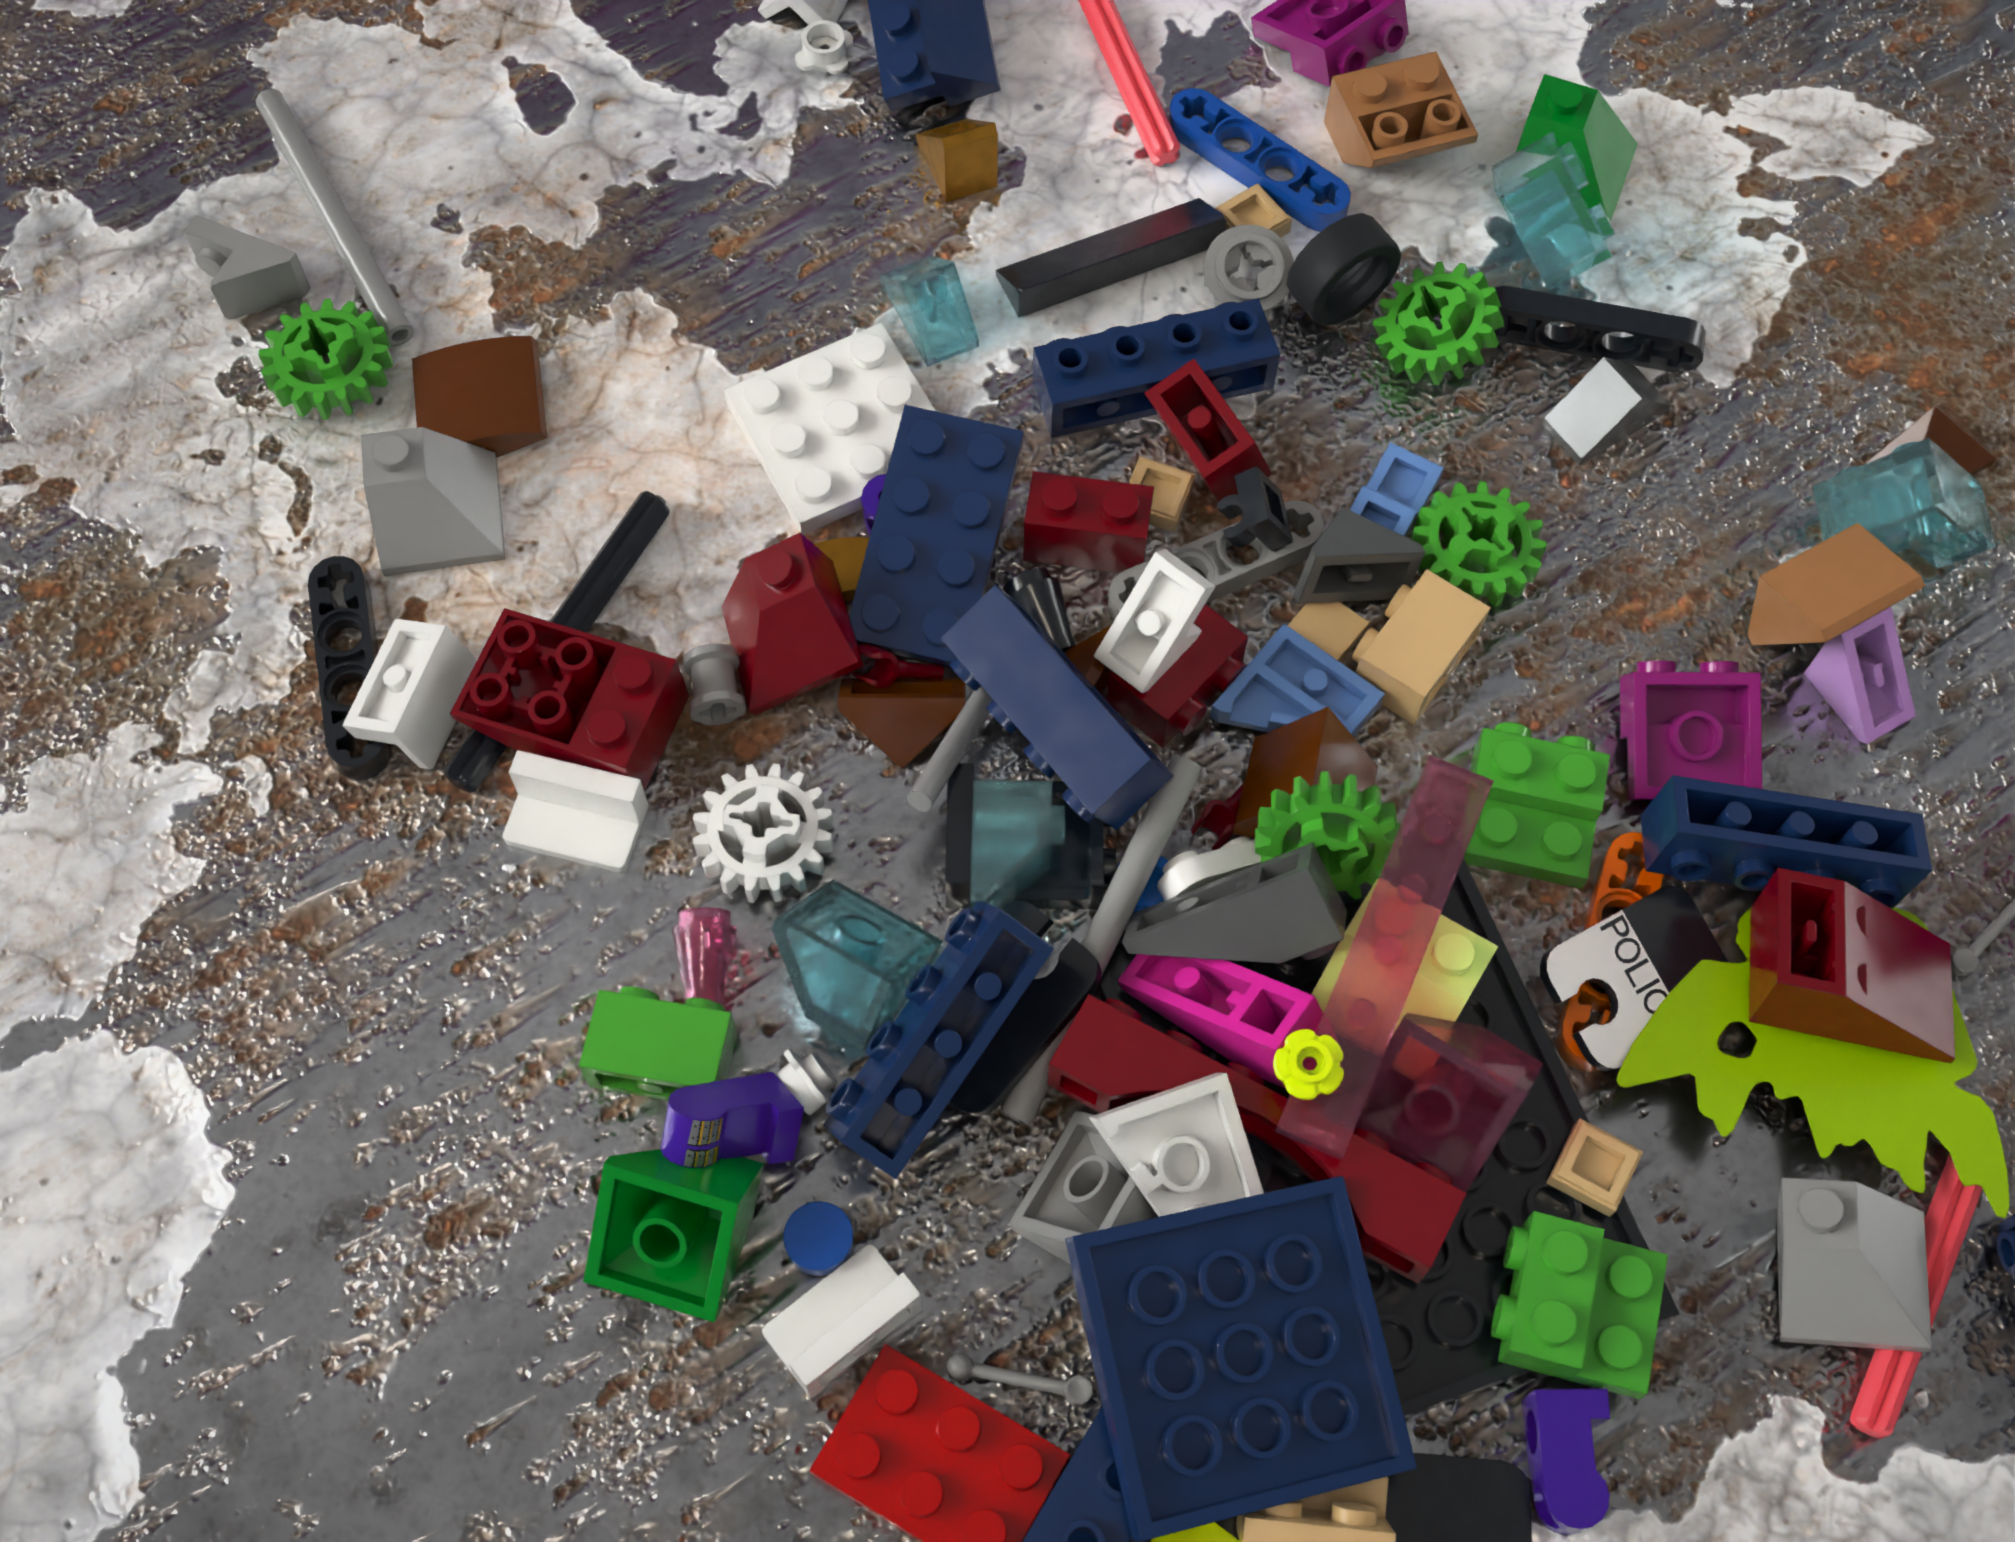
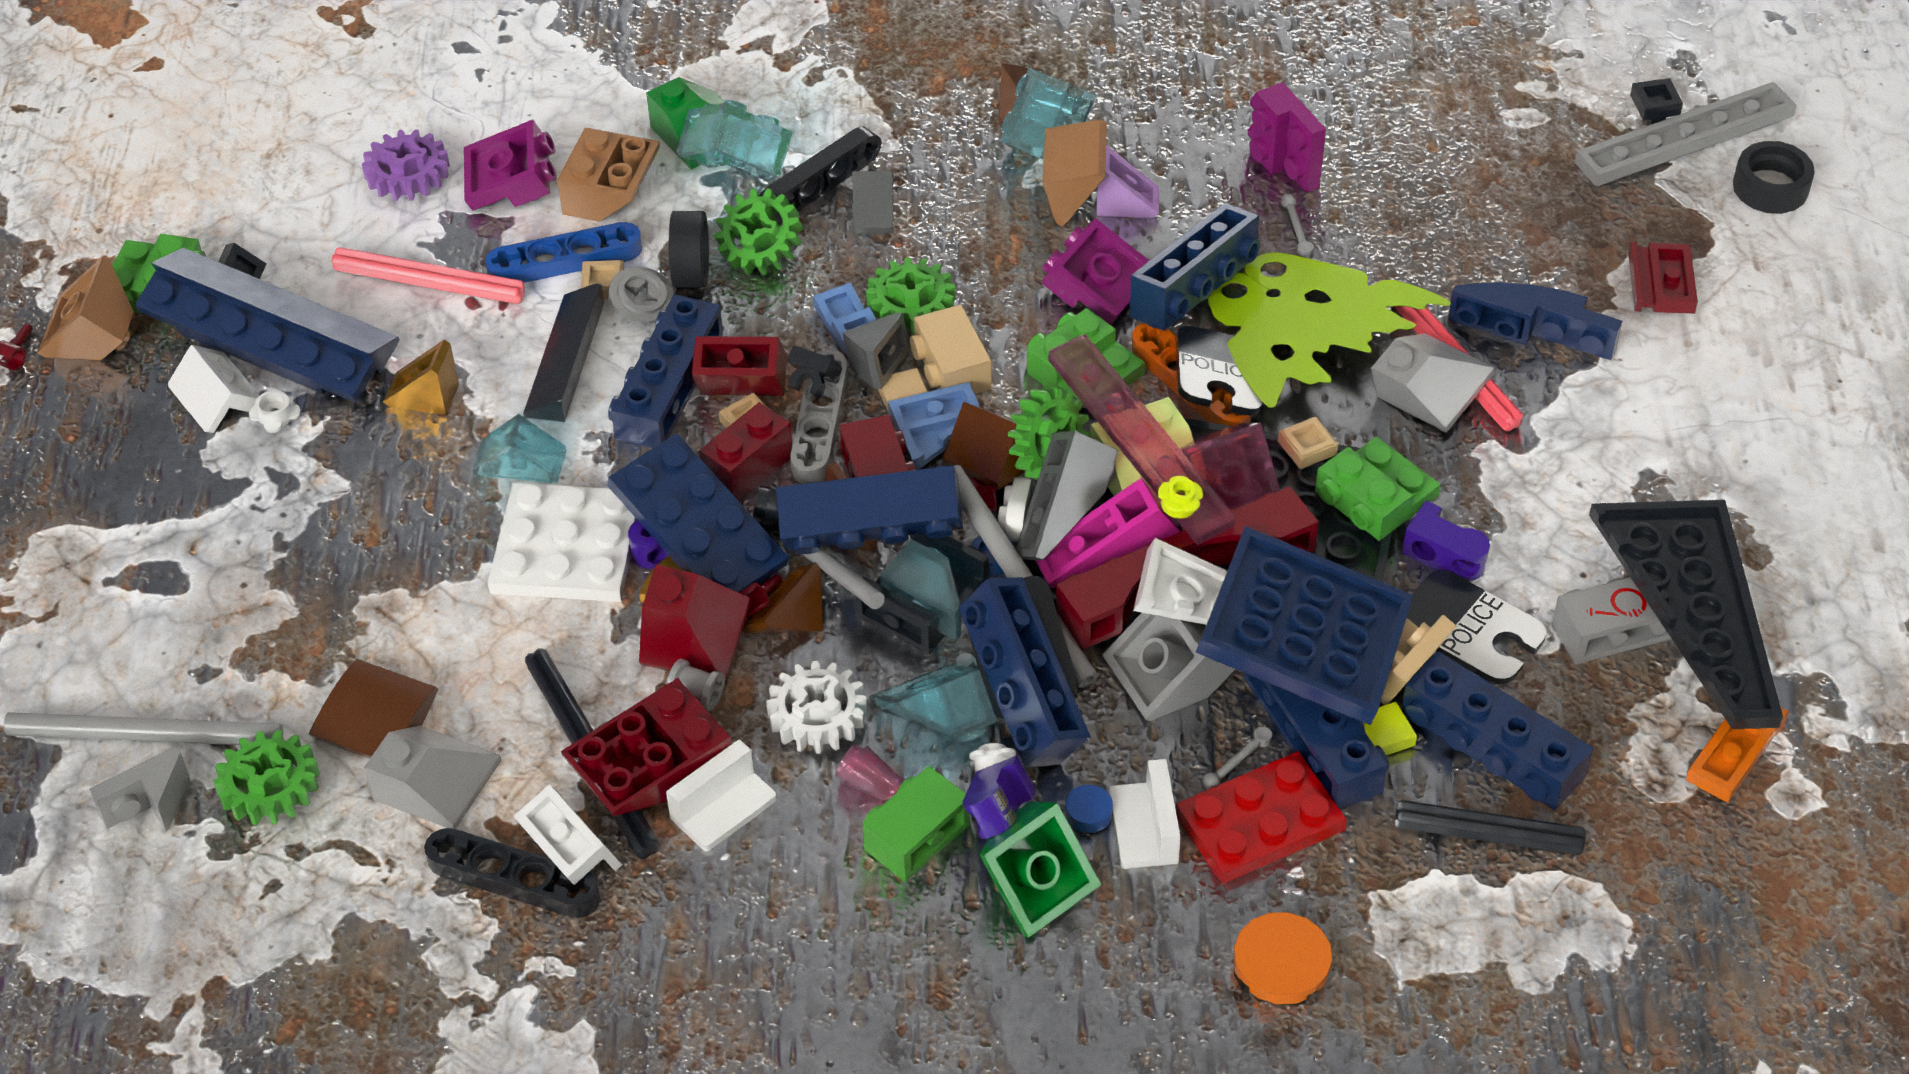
camera: 55 degrees left, 15 degrees down
white slope [1094,549,1216,693] -> none
dark red slope [1749,868,1955,1064] -> none

